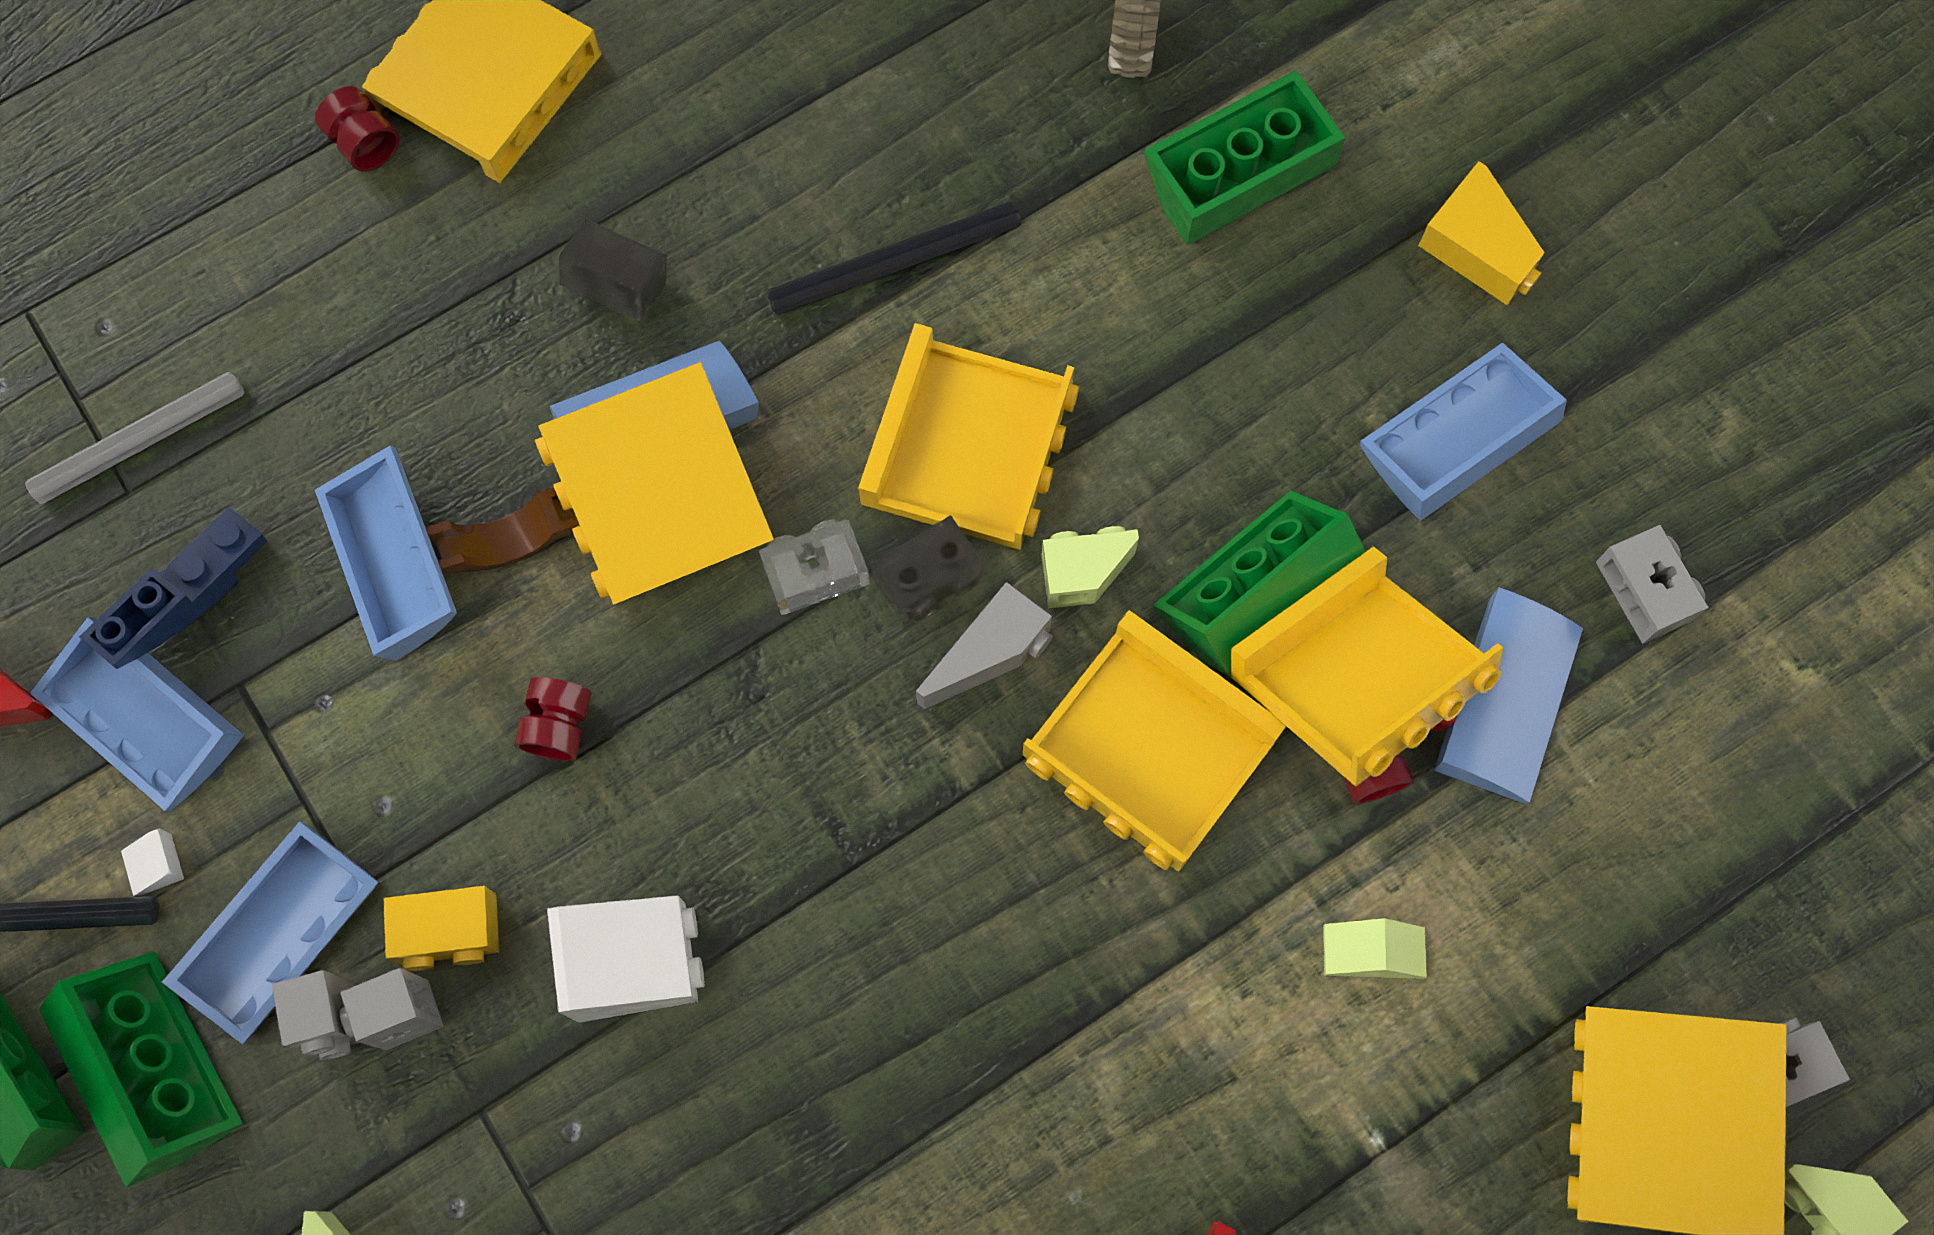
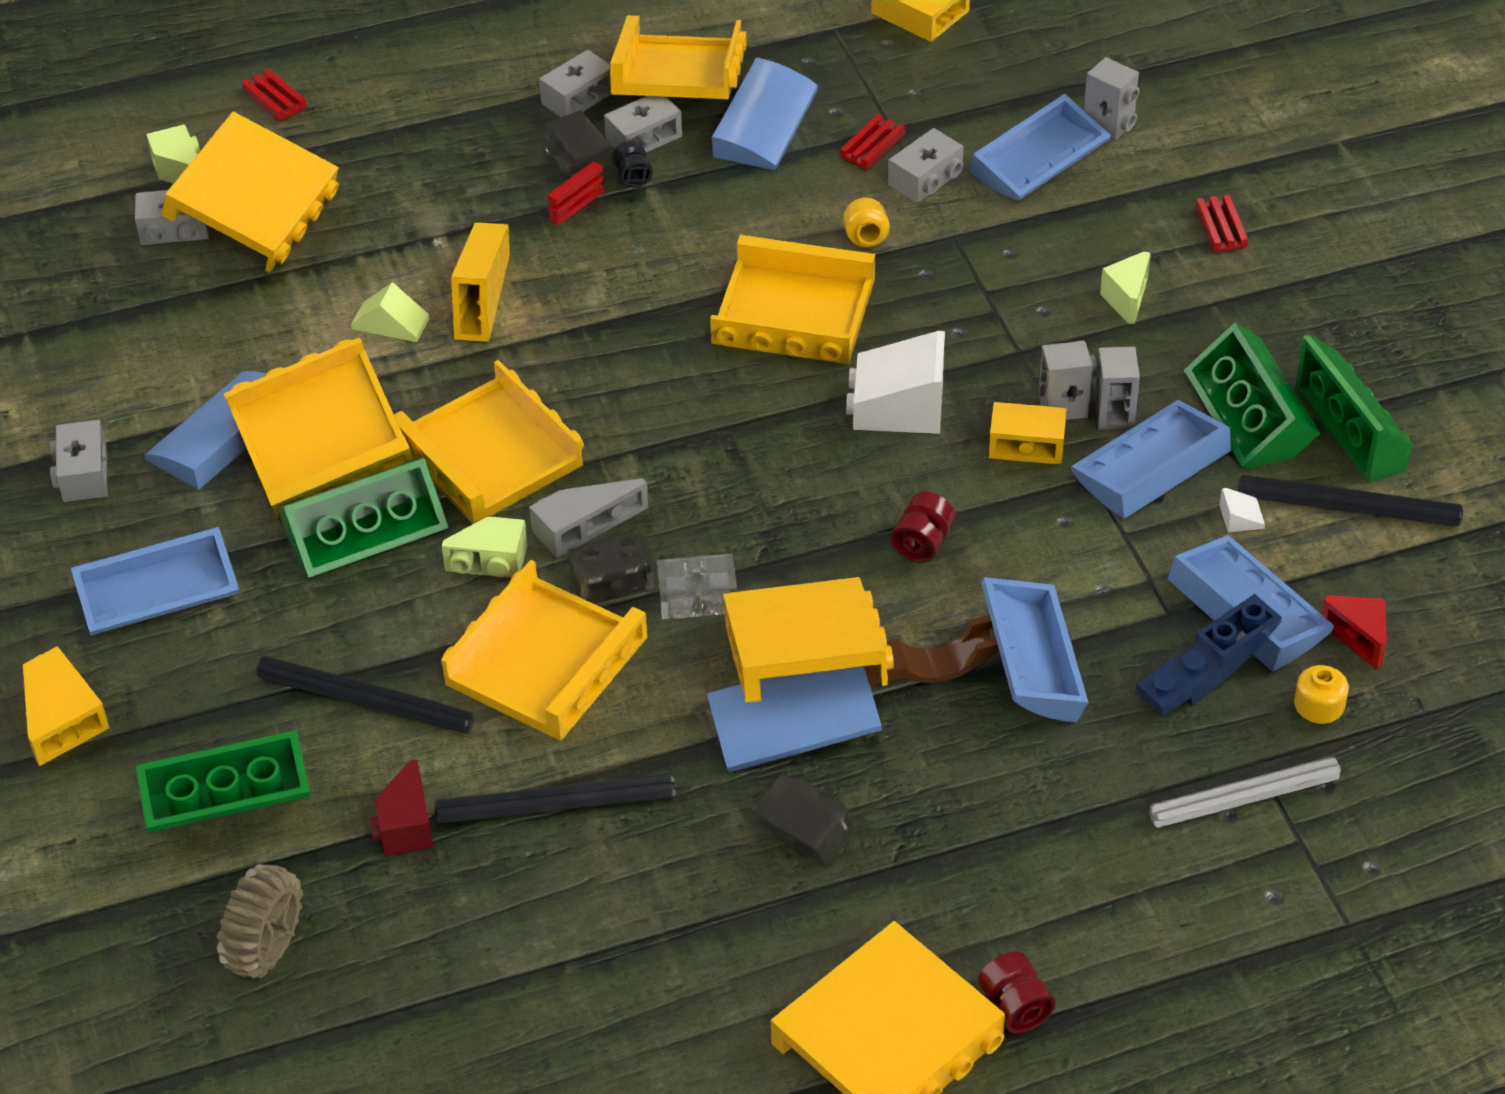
camera: 165 degrees left, 25 degrees down
none -> black axle [256,656,475,734]
none -> dark red slope [369,759,433,856]
none -> yellow slope [451,223,510,342]
none -> yellow panel [710,235,875,364]
none -> yellow head [1294,665,1349,724]

